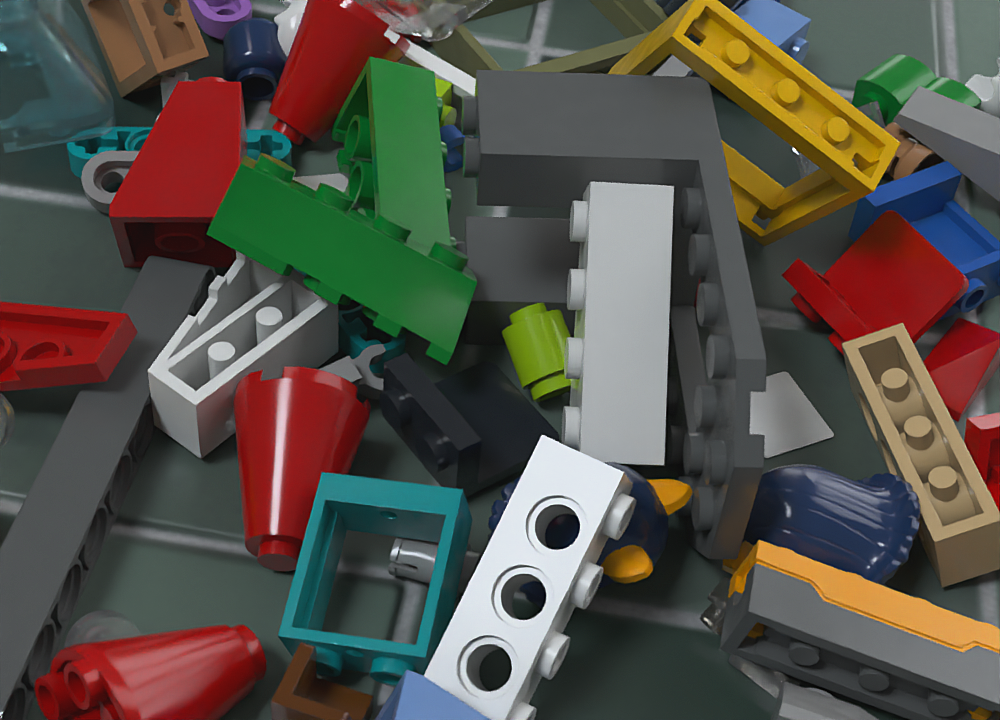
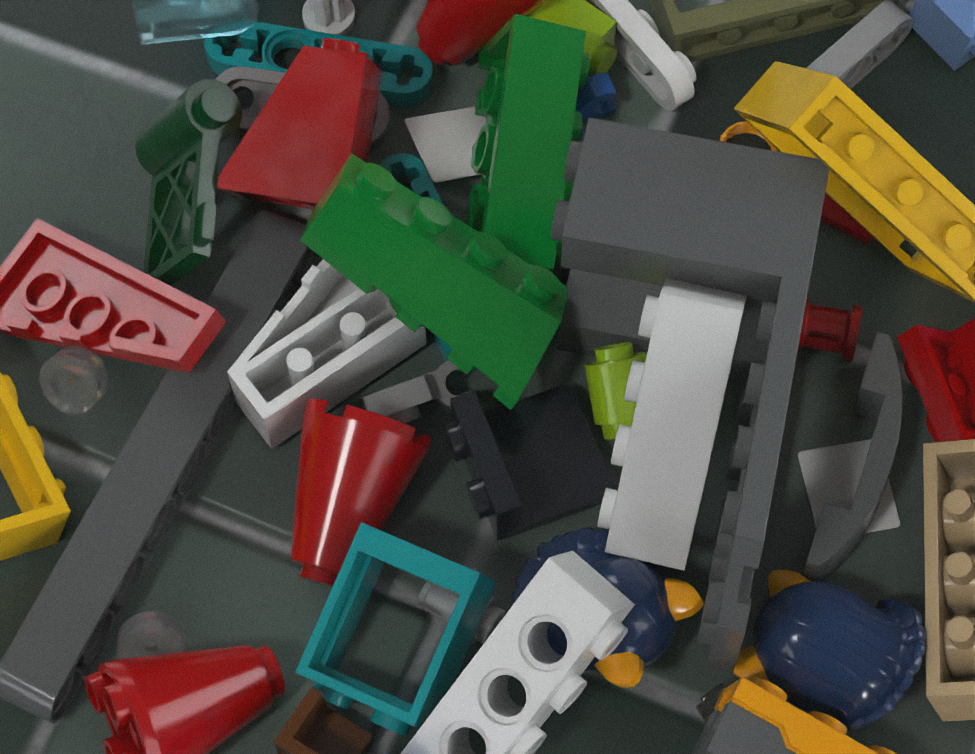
camera: 20 degrees right, 20 degrees up
none -> dark green piece [135,79,242,286]
none -> dark grey slope [803,332,902,582]

